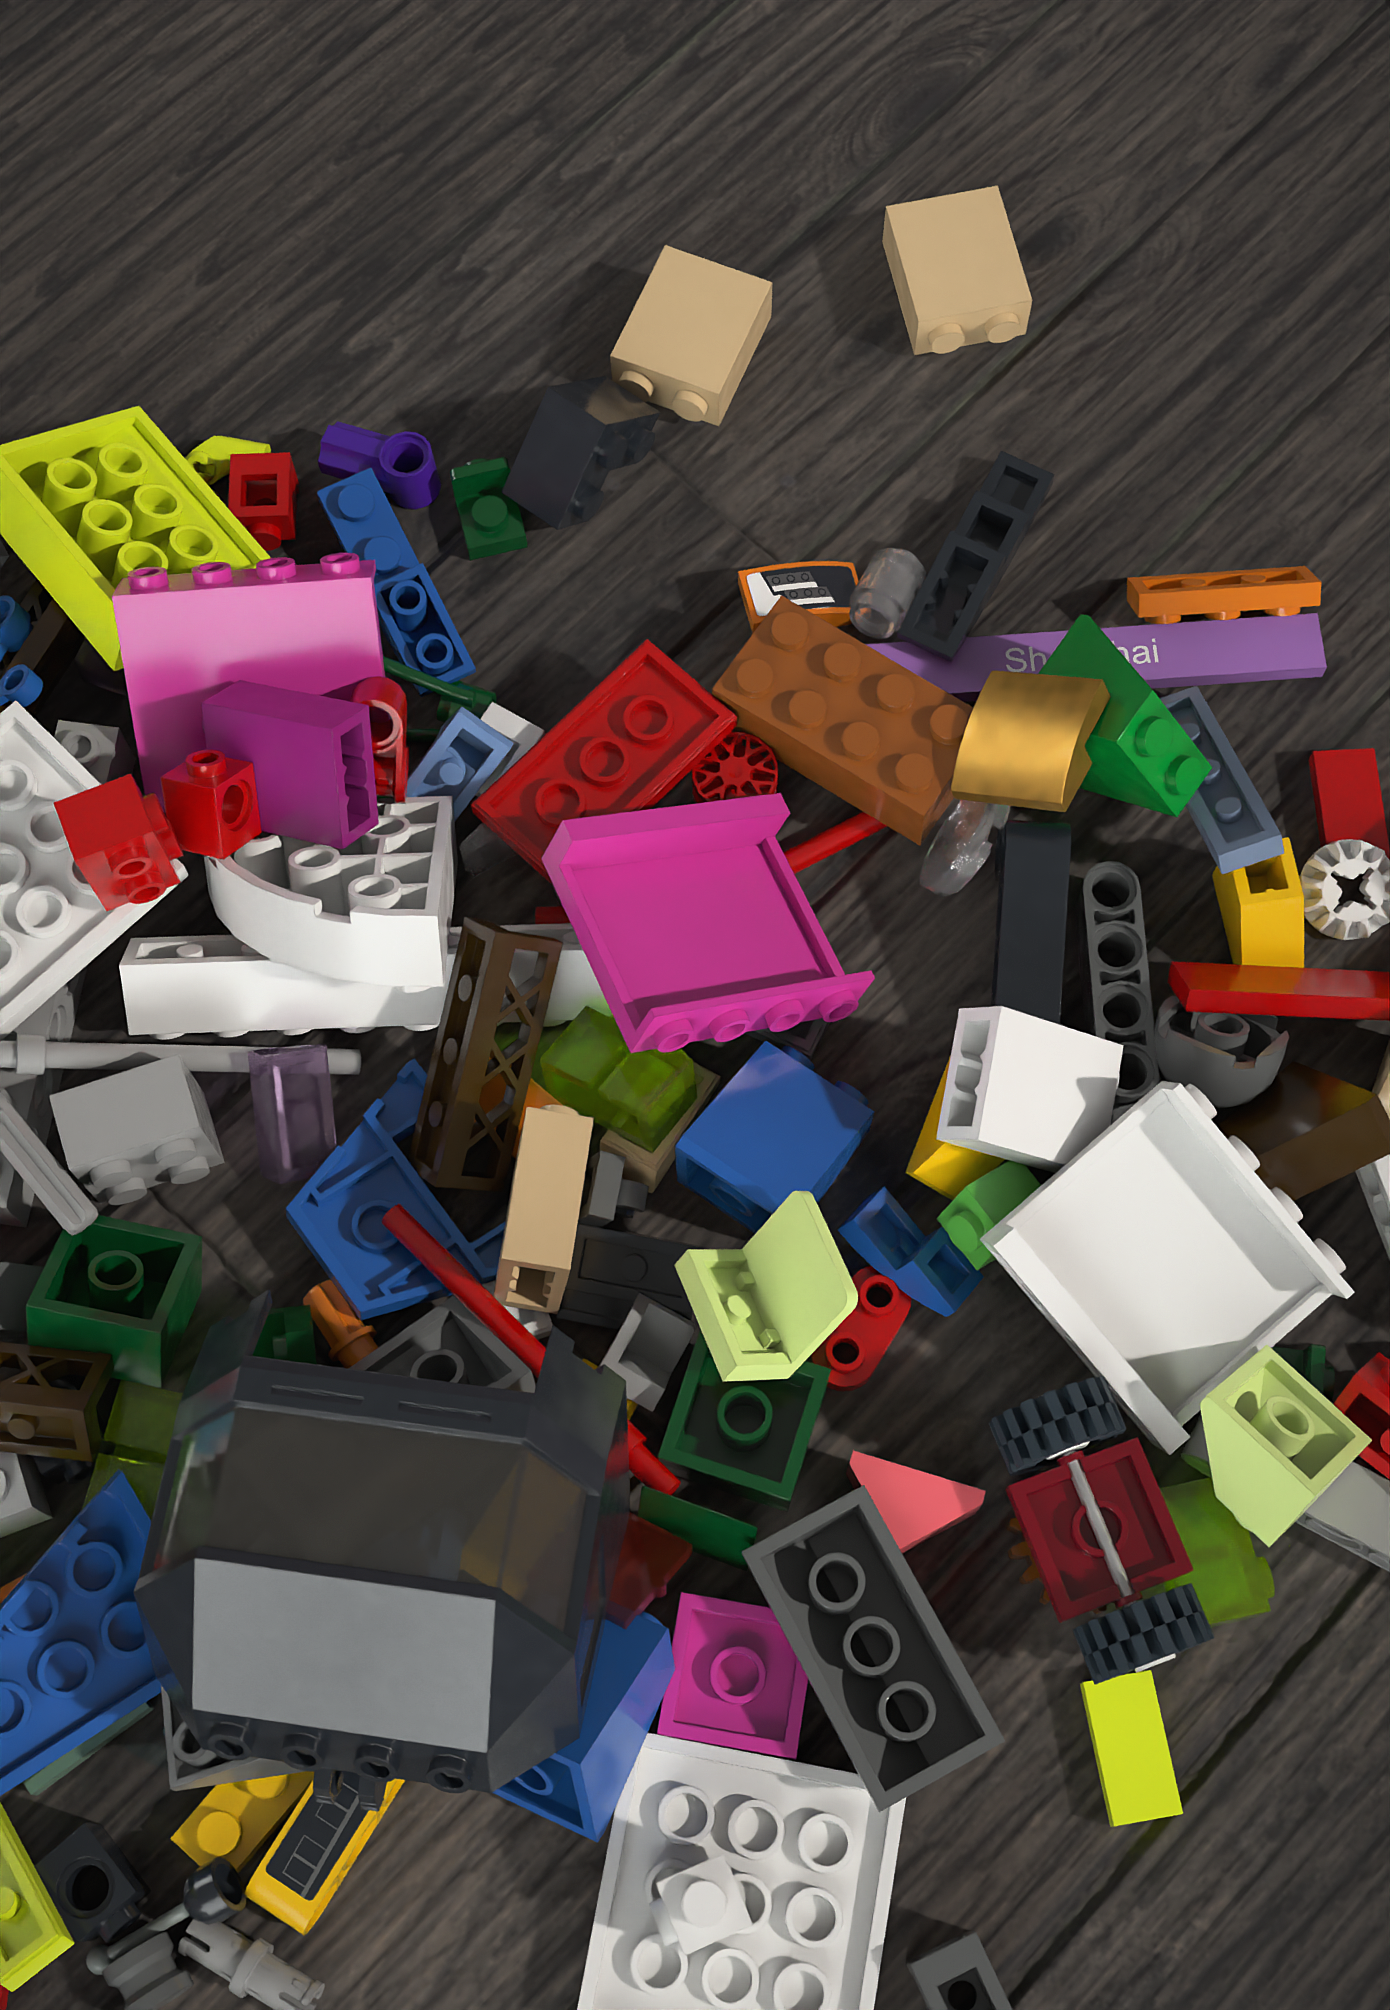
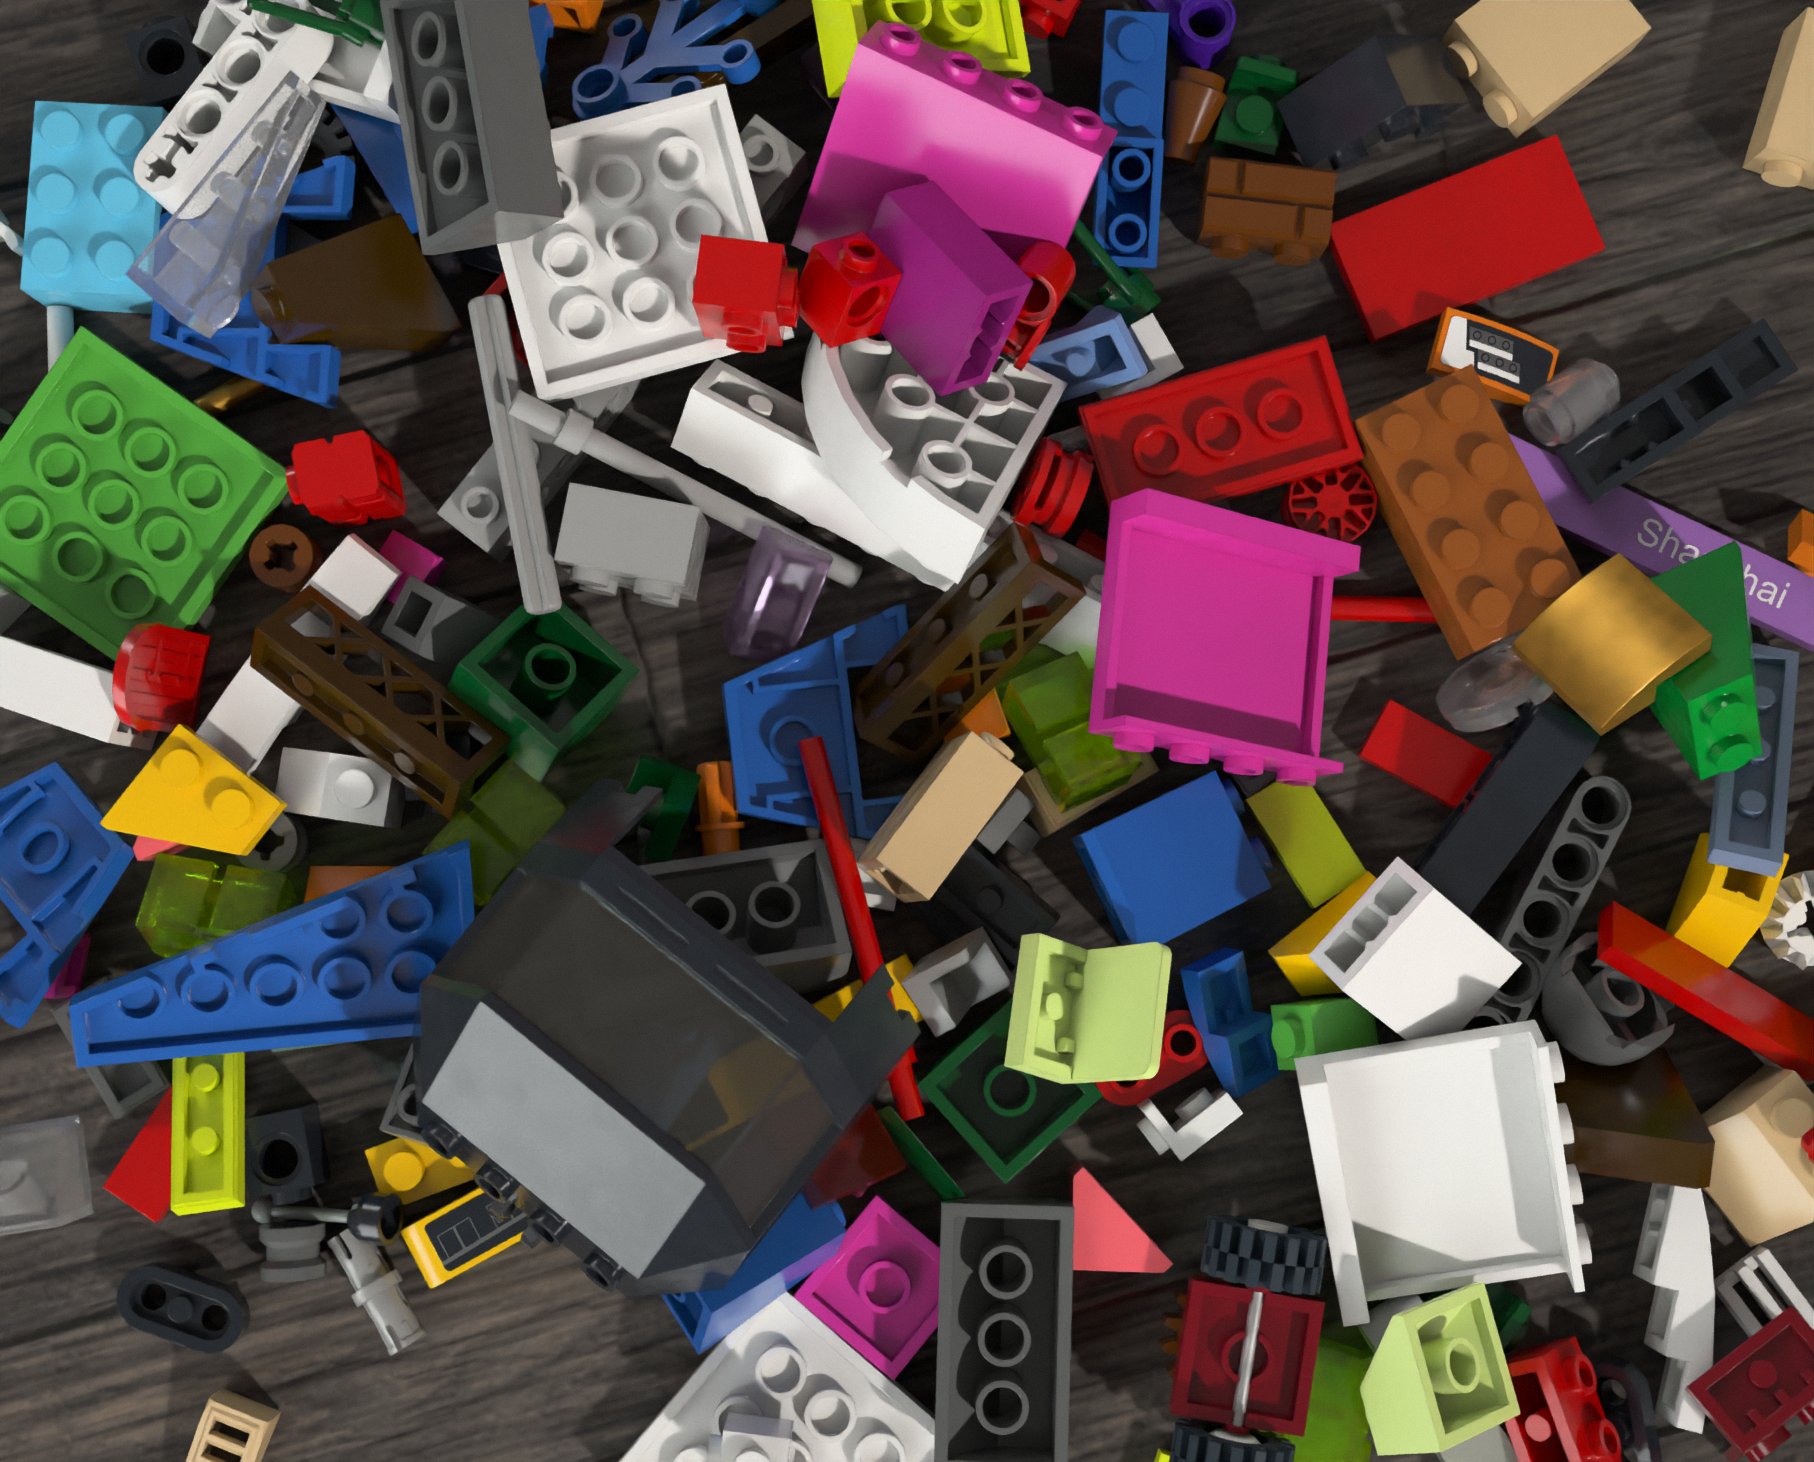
camera: 25 degrees right, 15 degrees up
none -> red wheel [1010,436,1094,539]
none -> white bracket [1136,1087,1243,1161]
none -> reddish brown cone [1163,66,1227,166]
none -> reddish brown brick [1195,156,1337,266]
none -> neon yellow tile [1243,780,1367,908]
none -> red tile [1328,134,1606,345]
none -> red tile [1356,699,1493,810]

